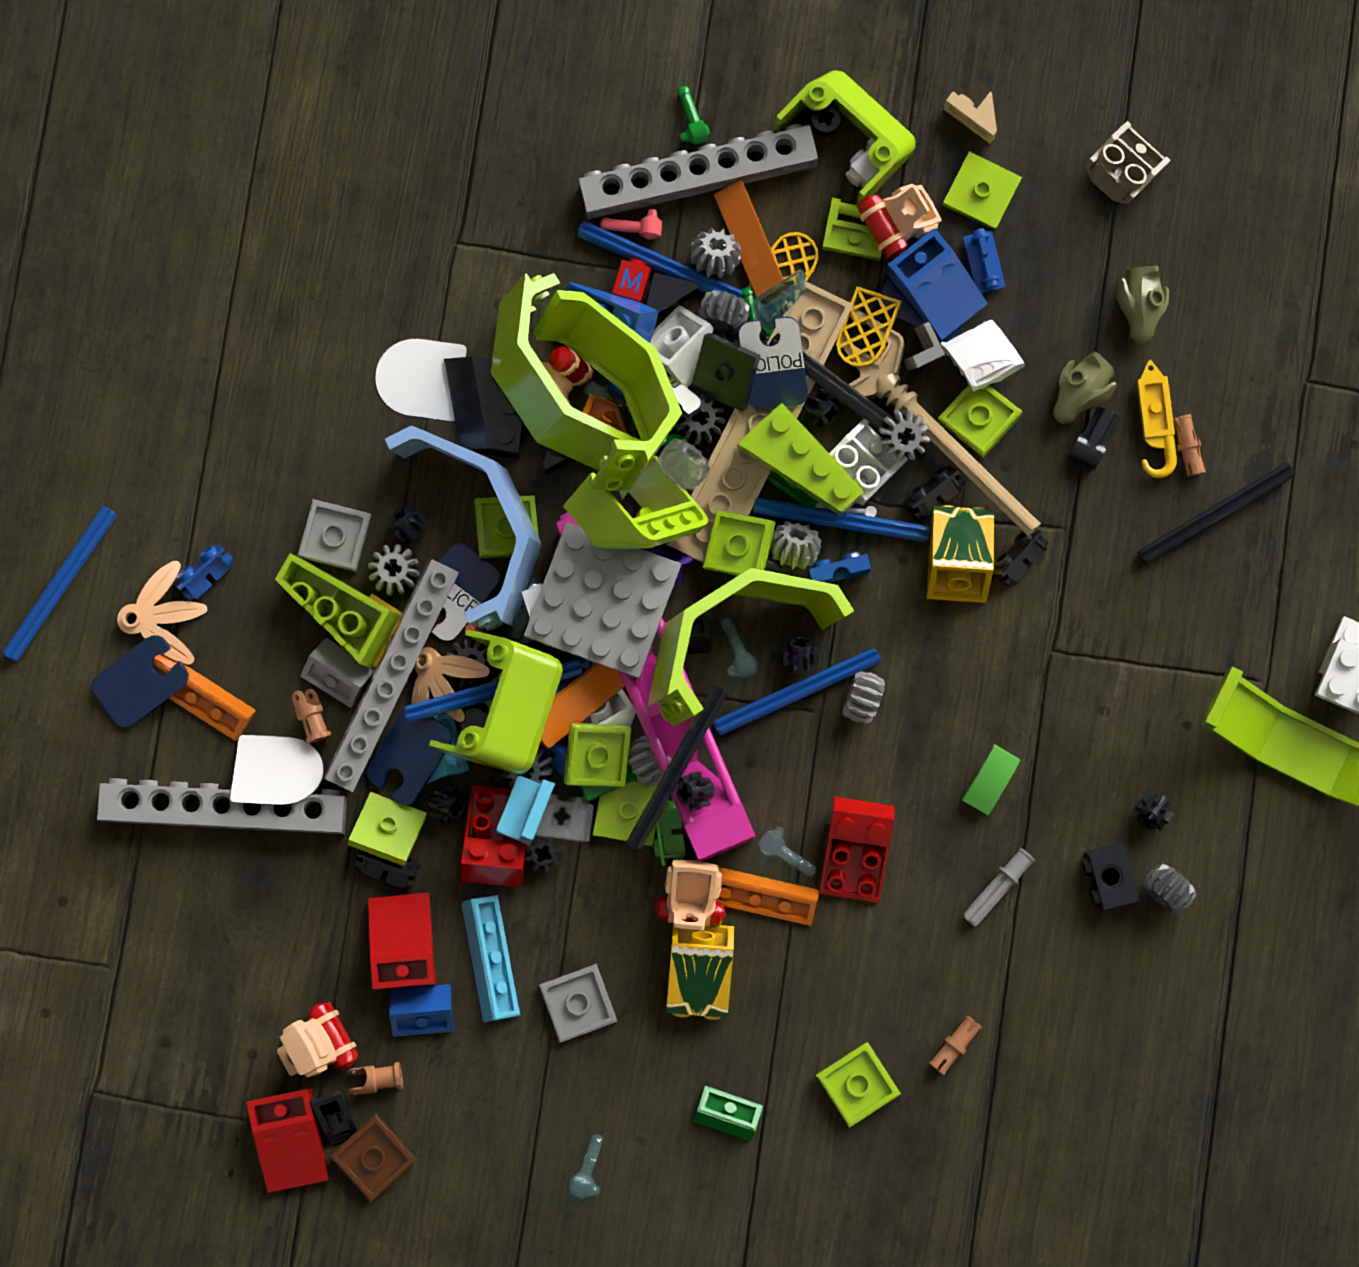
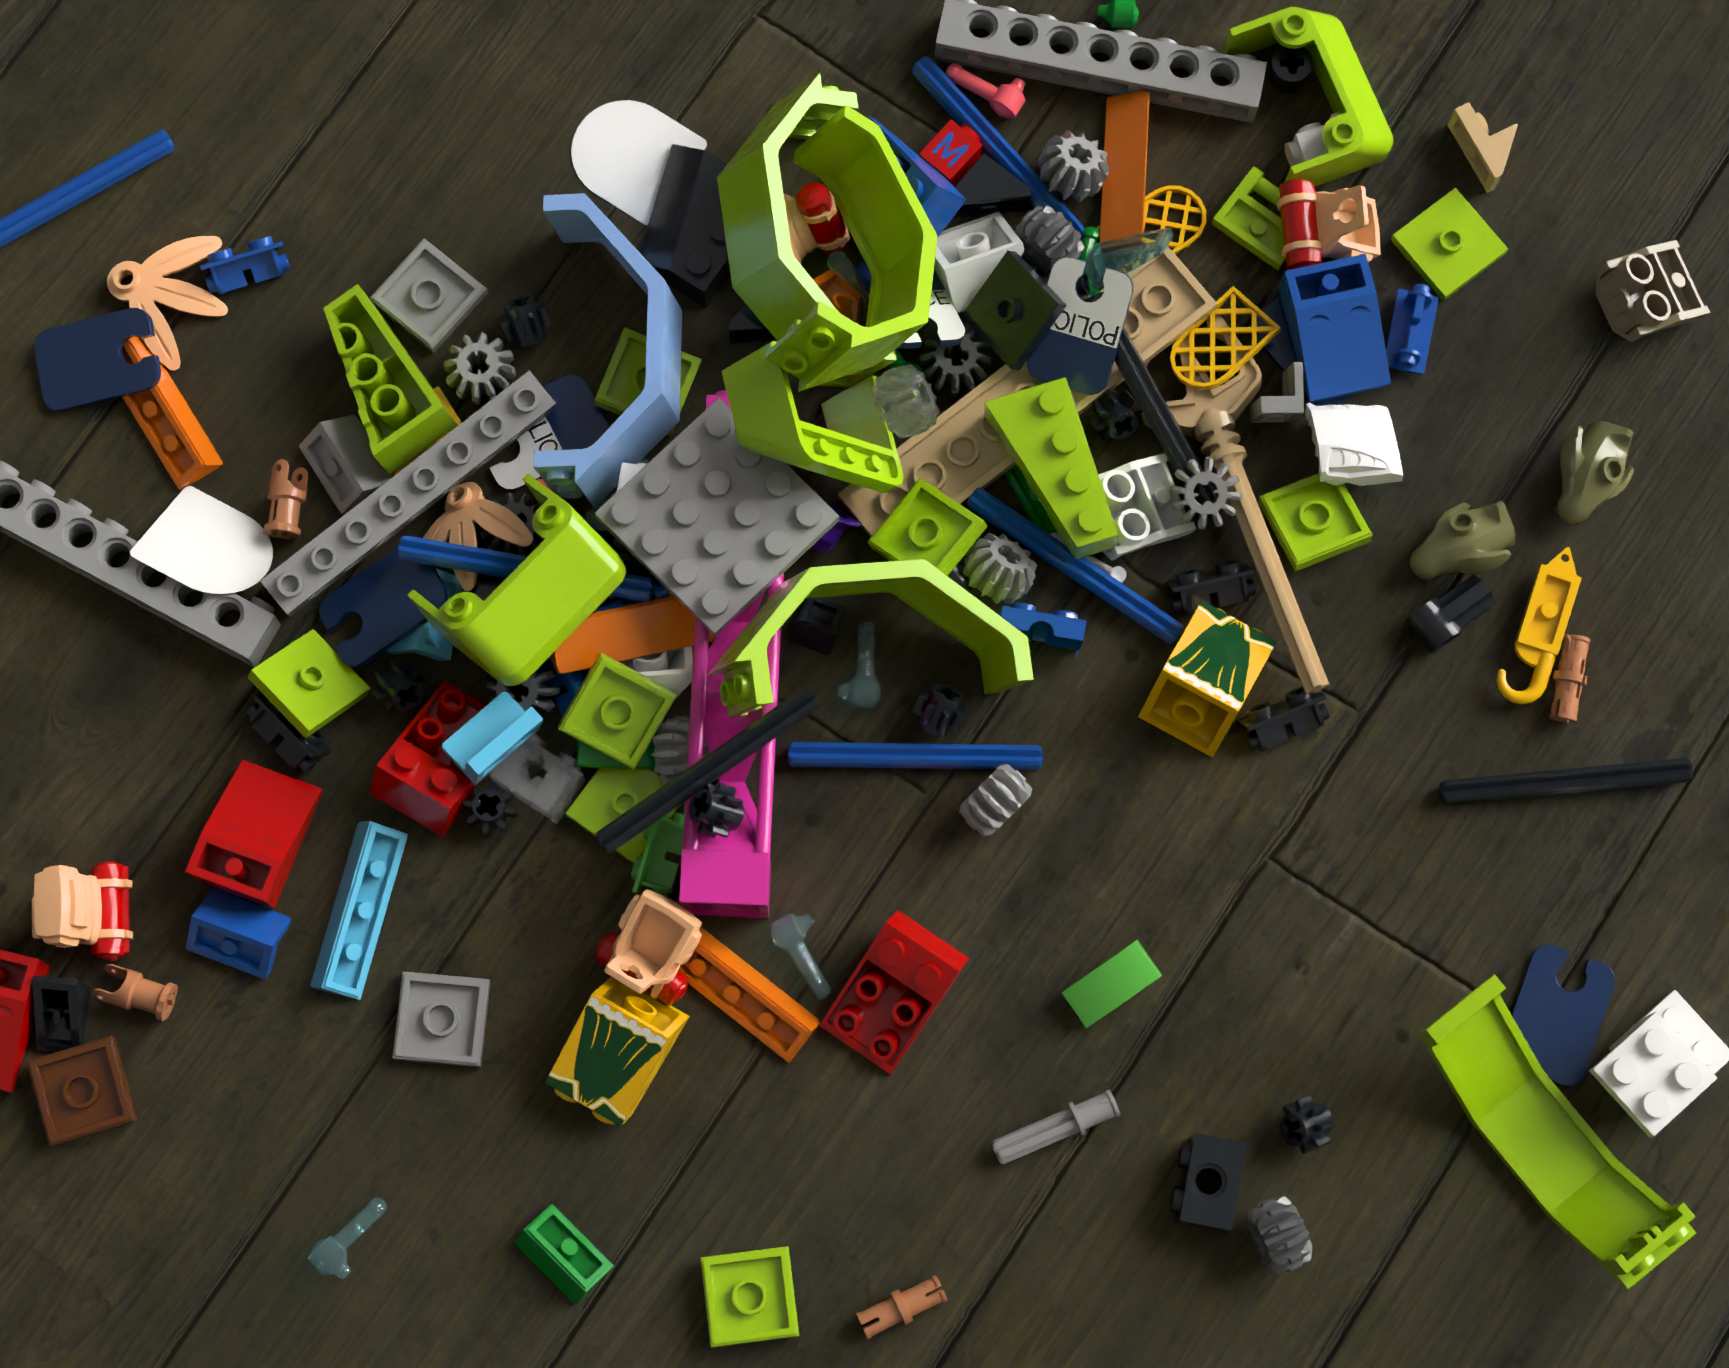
camera: 25 degrees right, 5 degrees down
none -> dark blue piece [1511,944,1615,1087]

